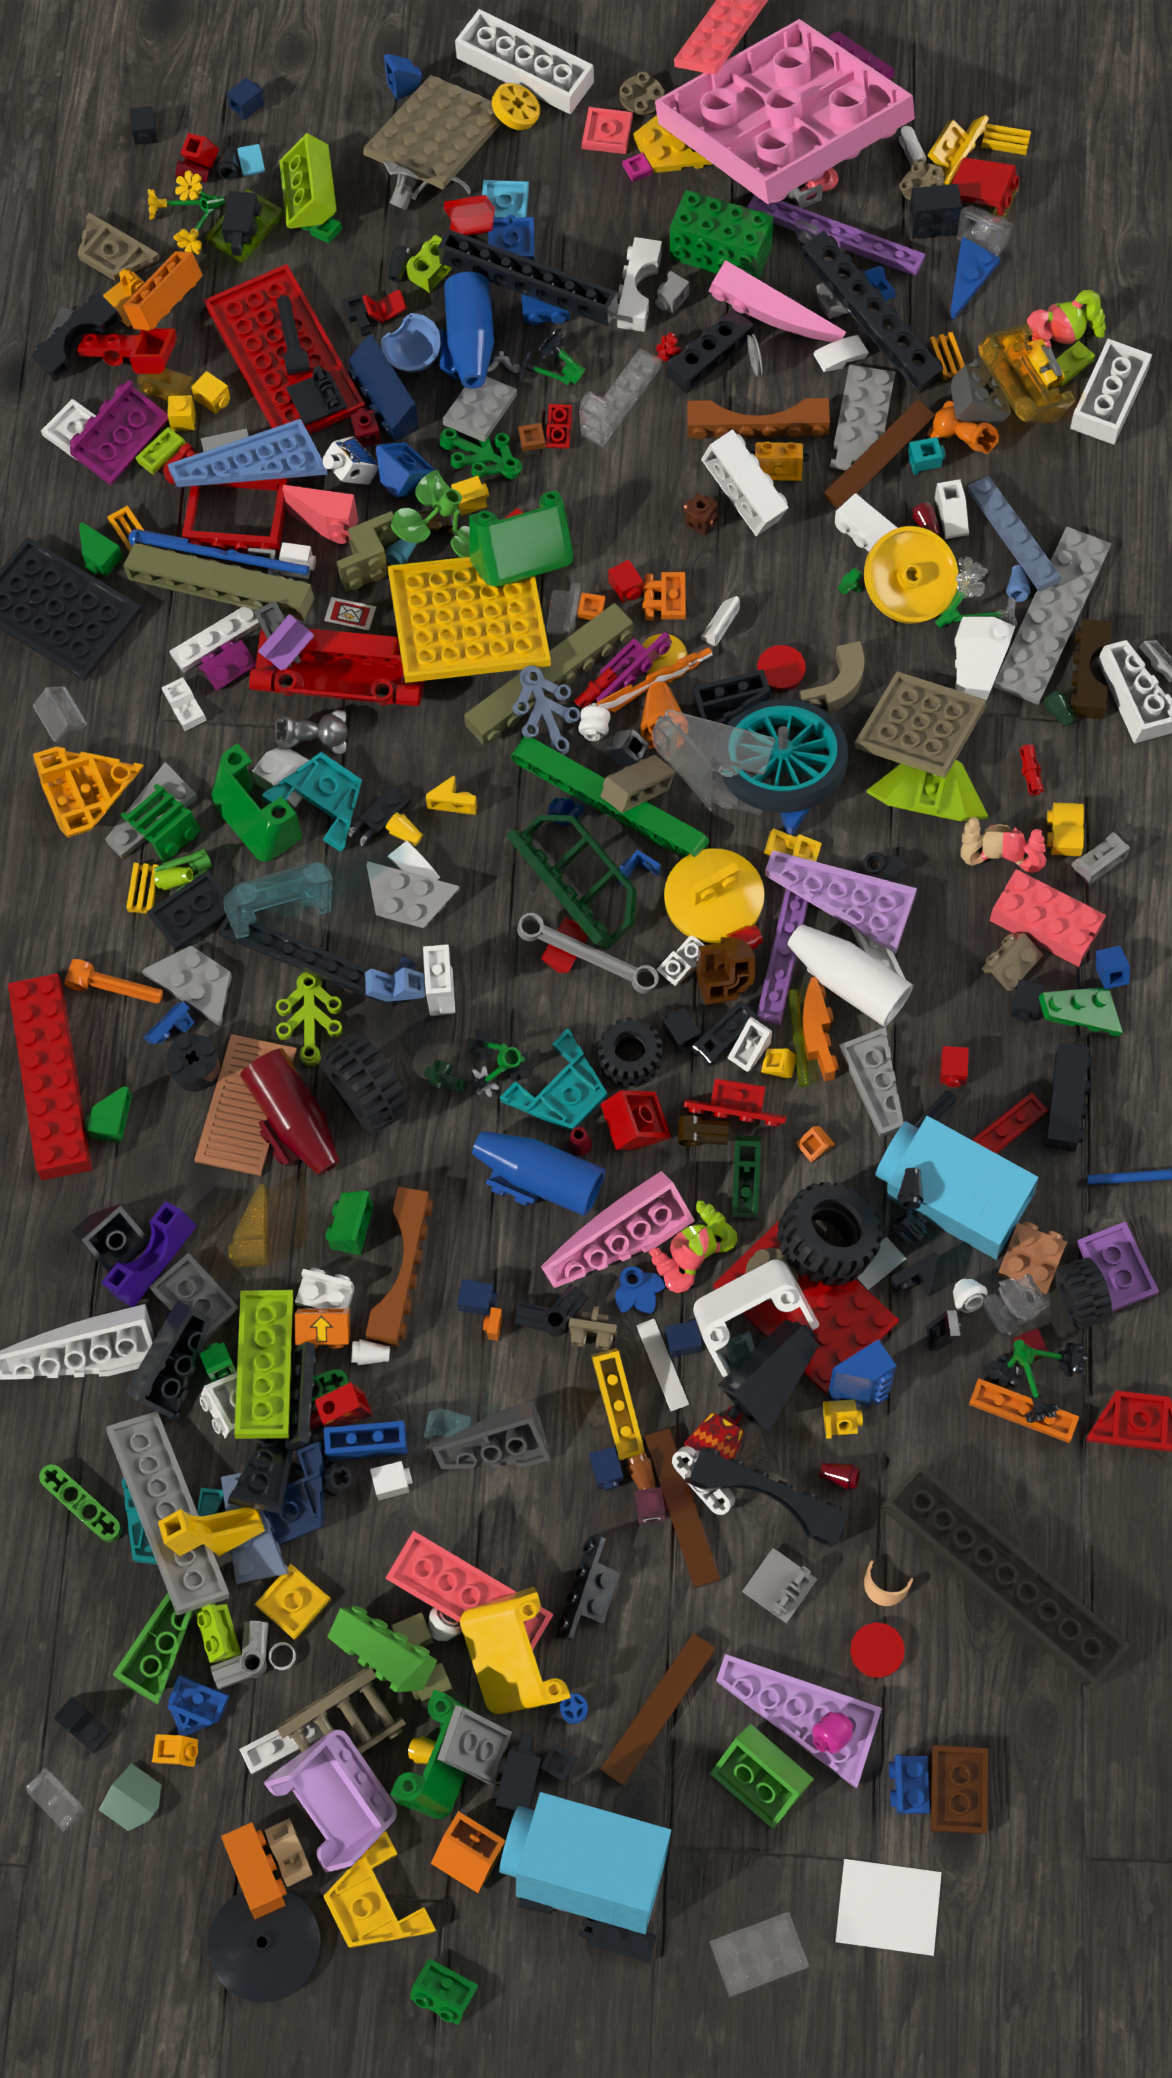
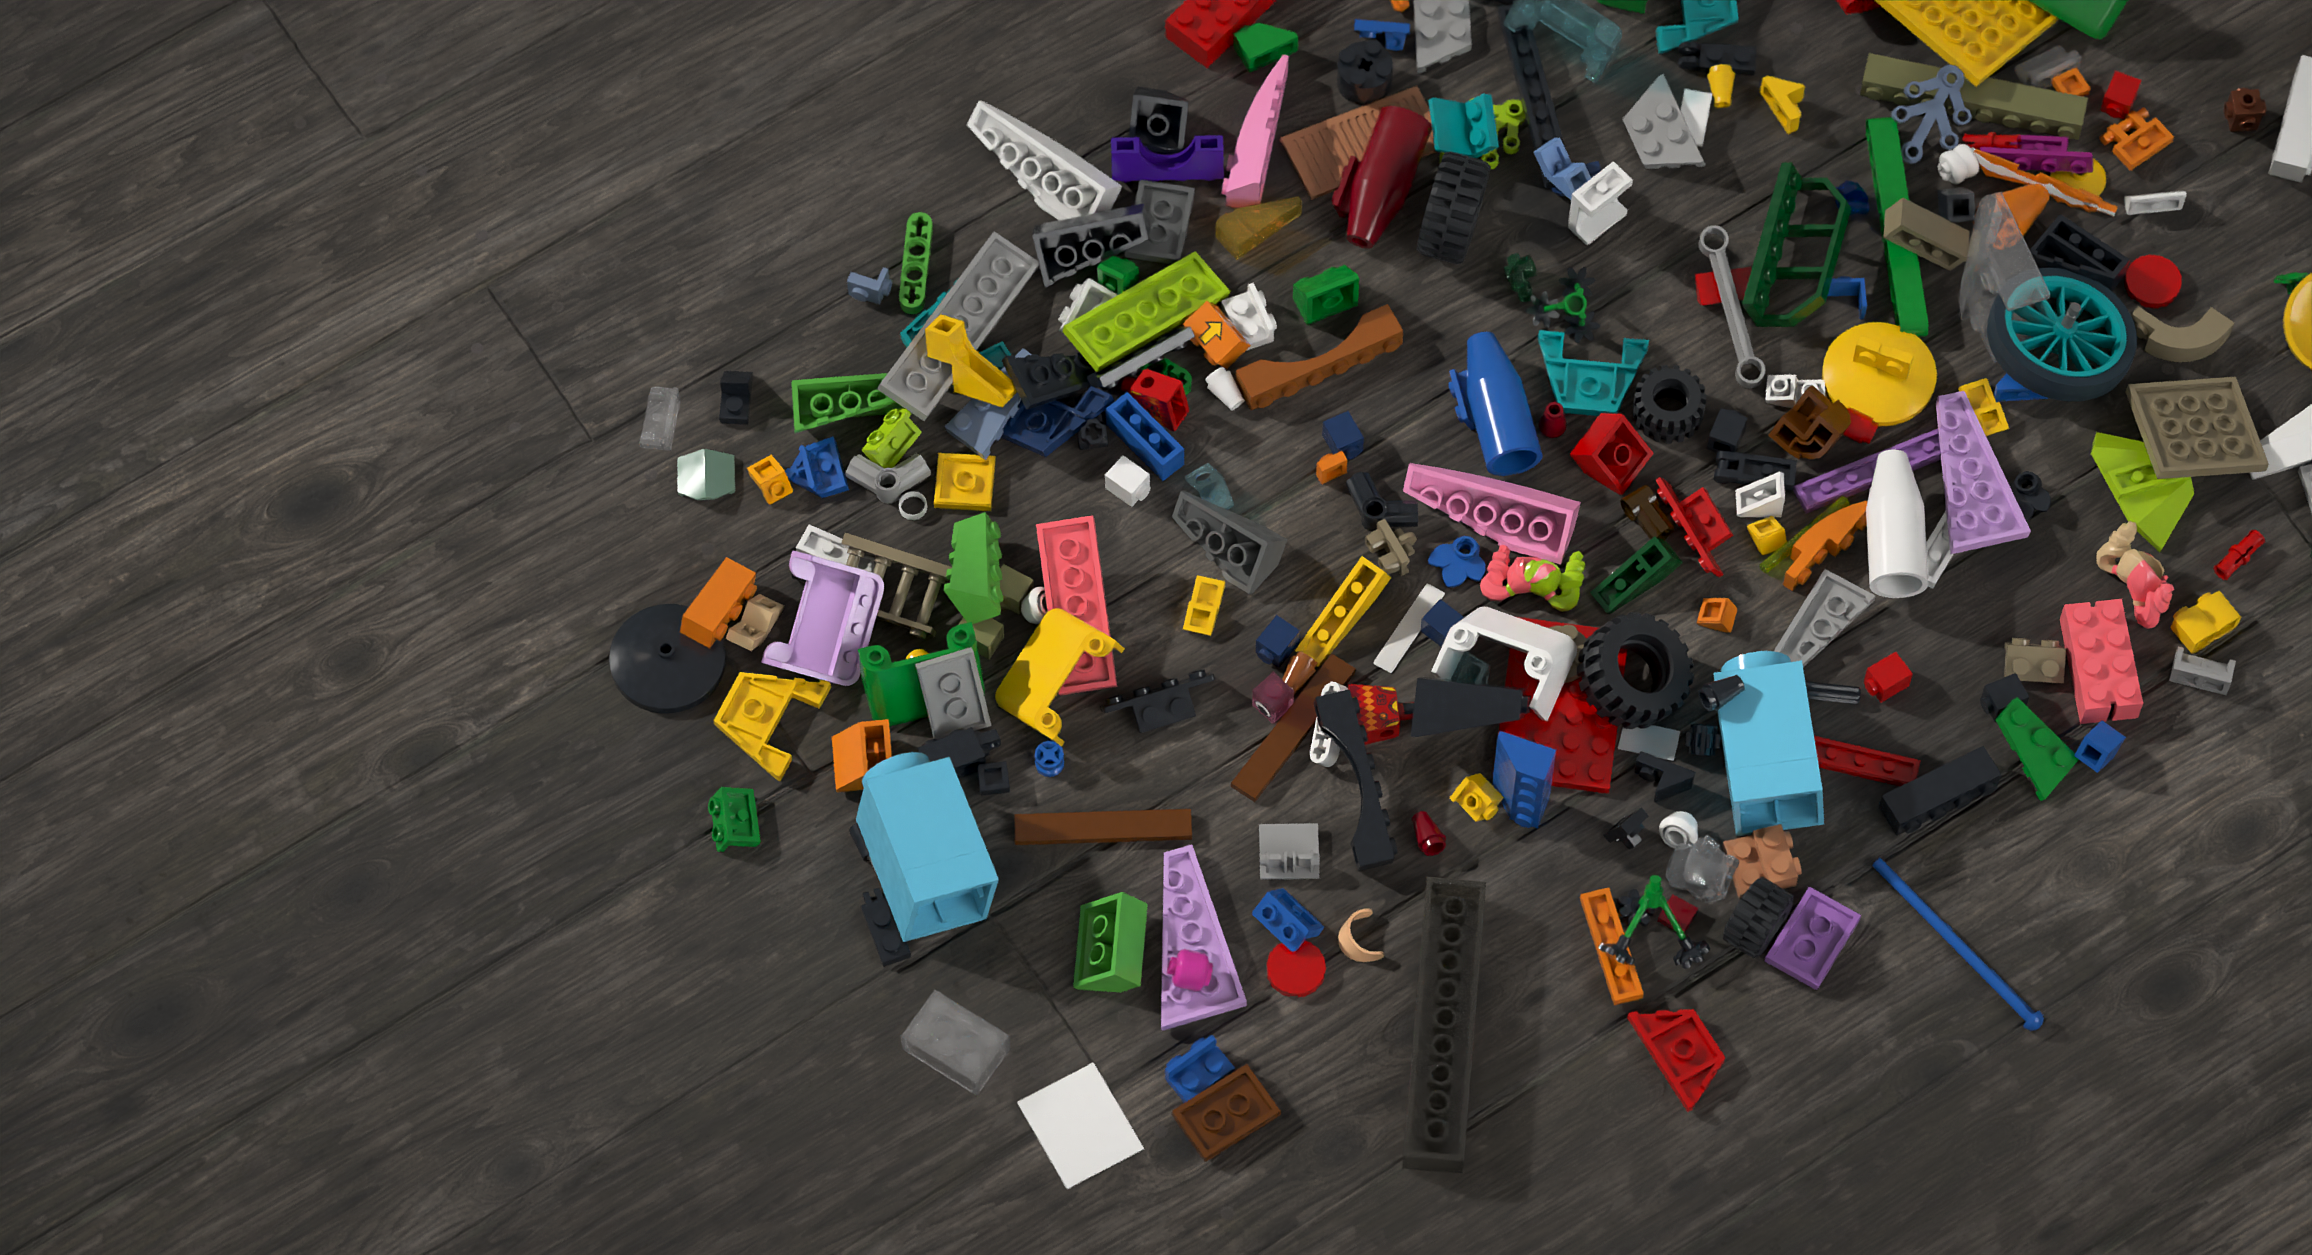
camera: 50 degrees right, 5 degrees down
none -> sand blue bracket [847,267,893,305]
none -> yellow slope [1183,575,1226,636]
none -> bright pink wedge [1222,55,1289,211]
none -> blue bracket [1252,888,1325,952]
none -> teal bracket [1428,94,1499,158]

